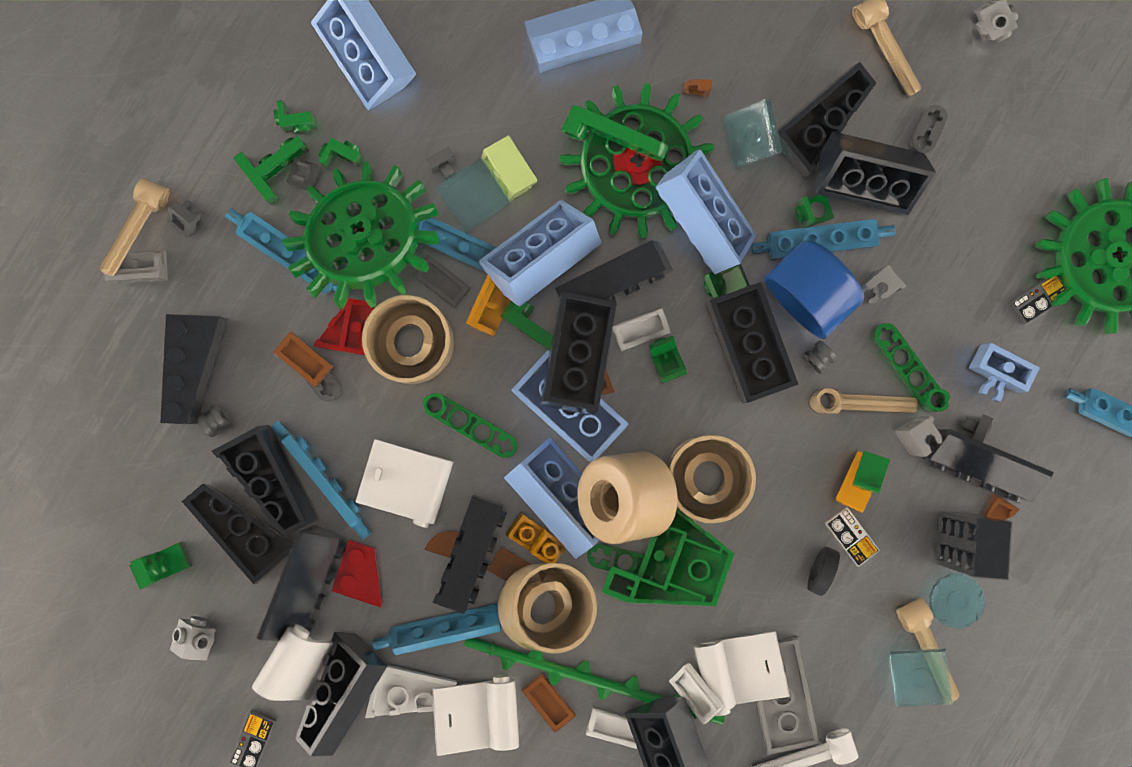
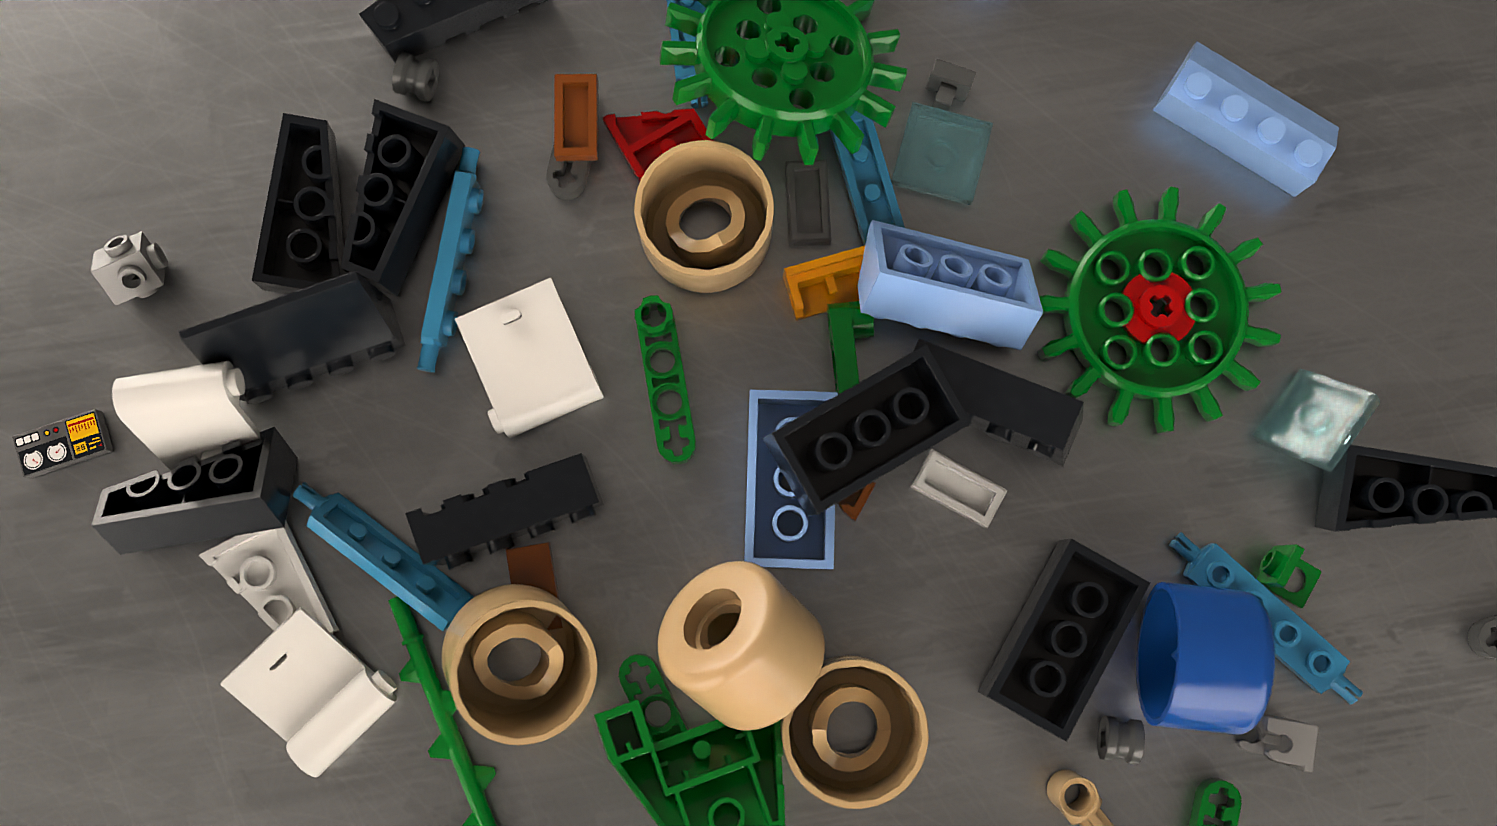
camera: 50 degrees right, 5 degrees down
green bracket [129,542,192,590] -> none
red wing [331,539,383,608] -> none
dark orange tile [425,530,459,558] -> none
yellowish green hinge [481,135,537,202] -> none
light blue slope [504,437,599,559] -> none
light orange slope [505,512,566,563] -> none
dark orange tile [521,672,576,733] -> none
green beam [561,105,669,161] -> none
green bracket [648,336,687,384] -> none
light blue slope [656,149,757,274] -> none
dark orange tile [682,79,712,97] -> none
green bracket [704,263,750,299] -> none
black slope [815,131,936,215] -> none

